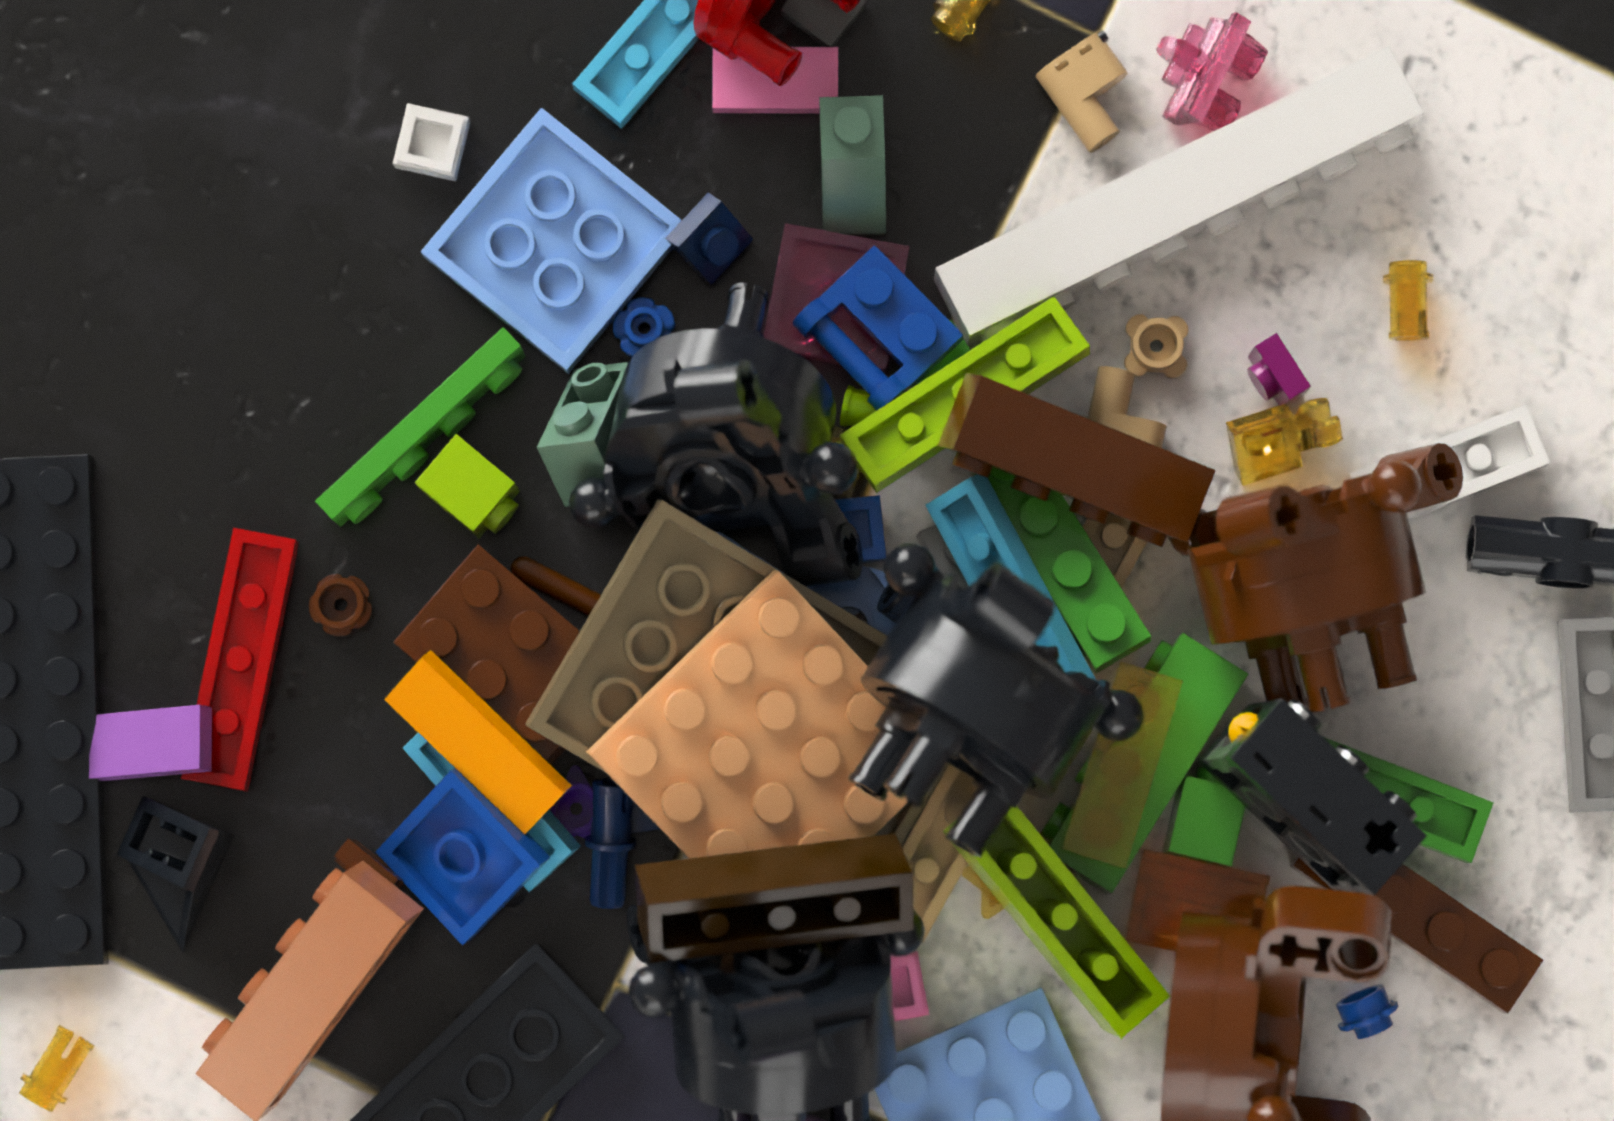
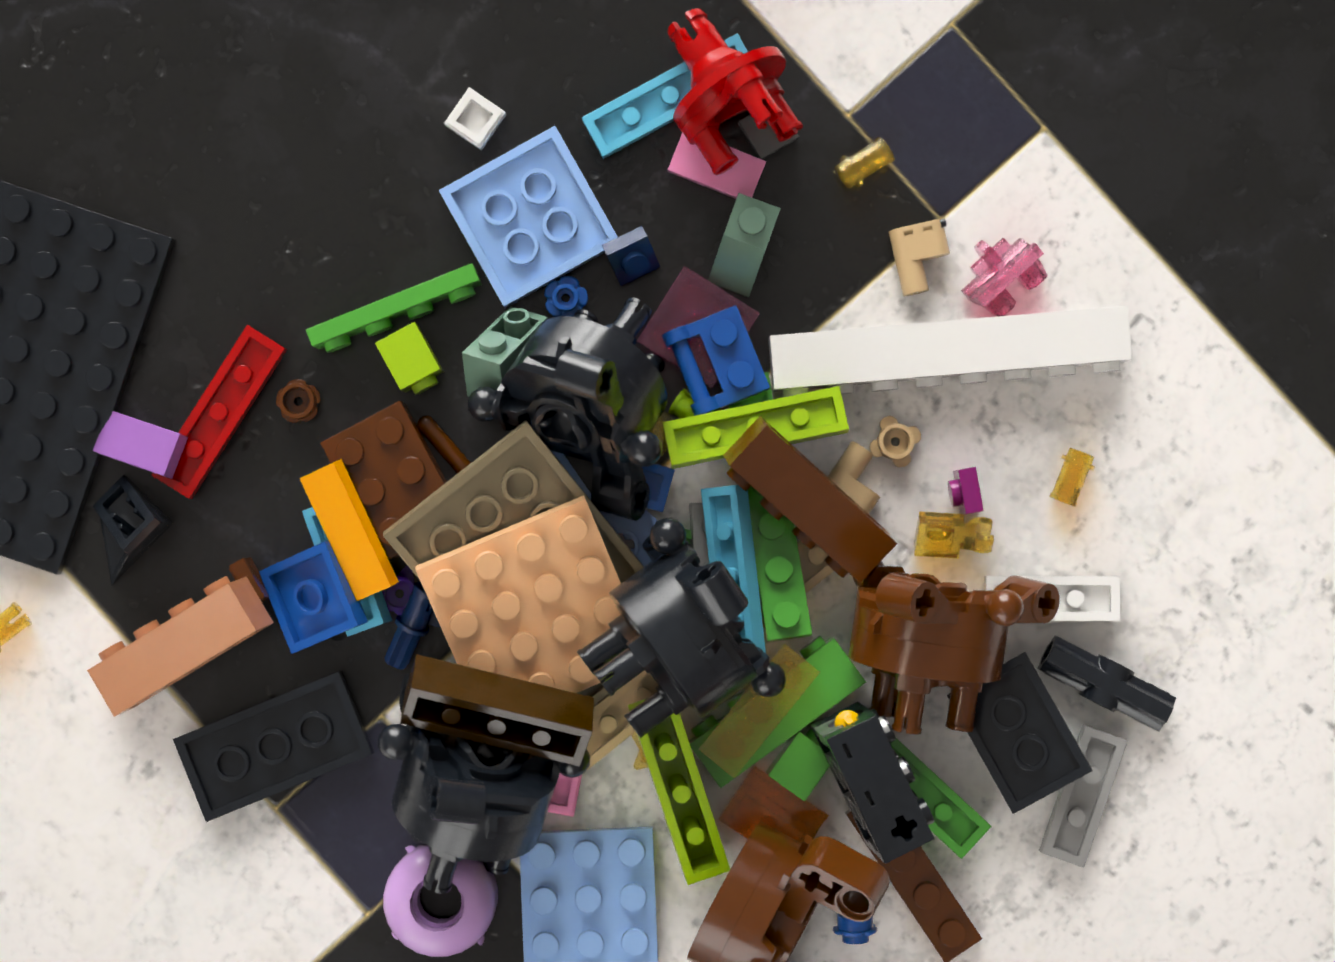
camera: 20 degrees right, 5 degrees up
none -> black plate [947,652,1093,814]

